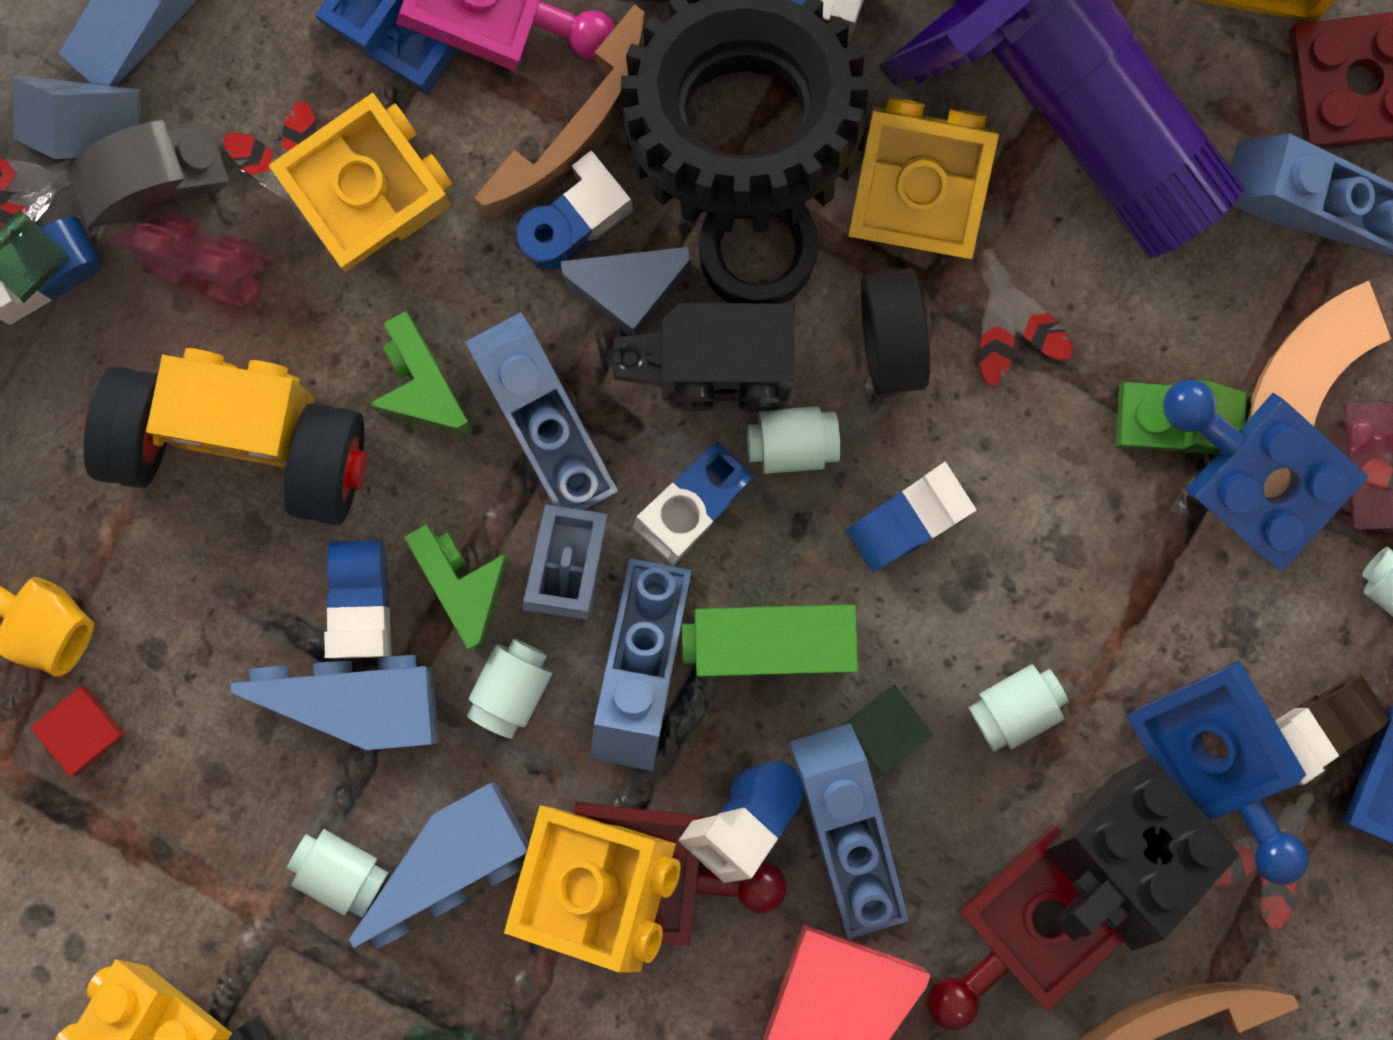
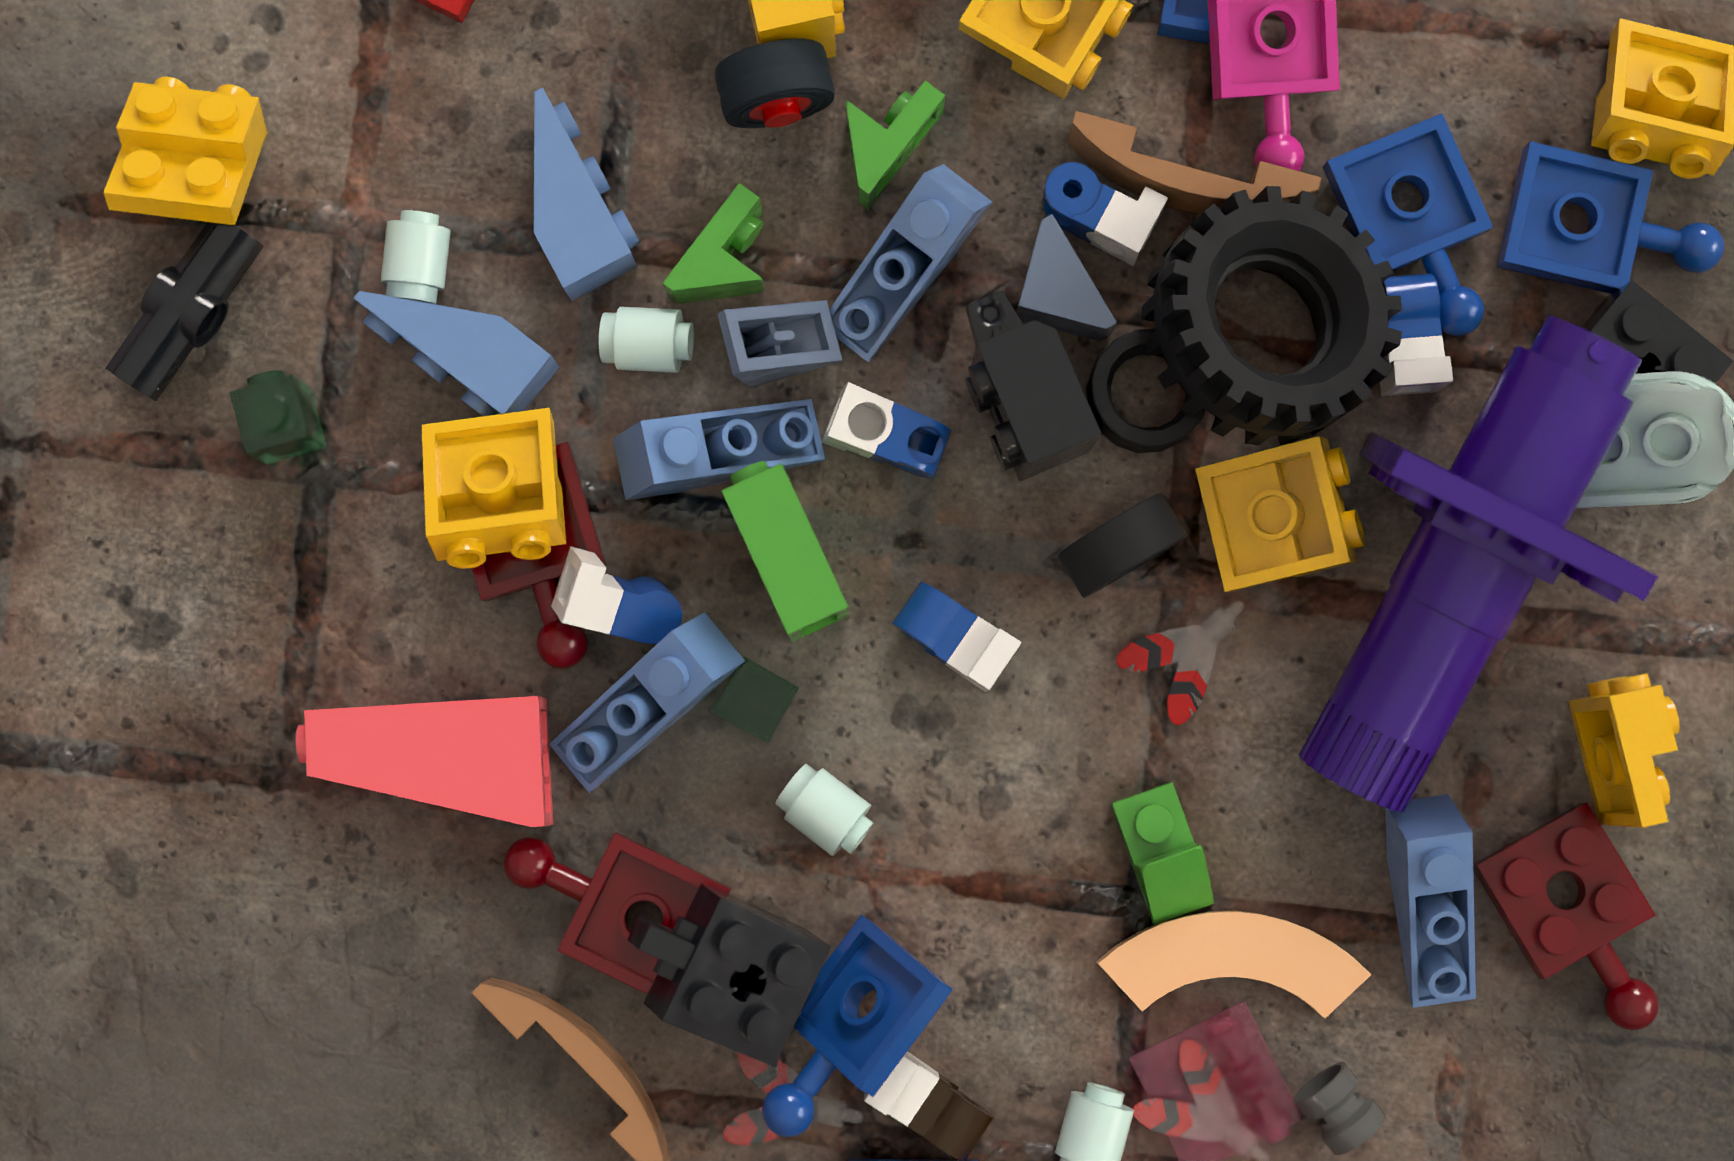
camera: 70 degrees right, 0 degrees up
leg [324,540,392,659] -> none
light aqua brick [746,406,840,474] -> none
blue plate [1163,380,1369,572] -> none

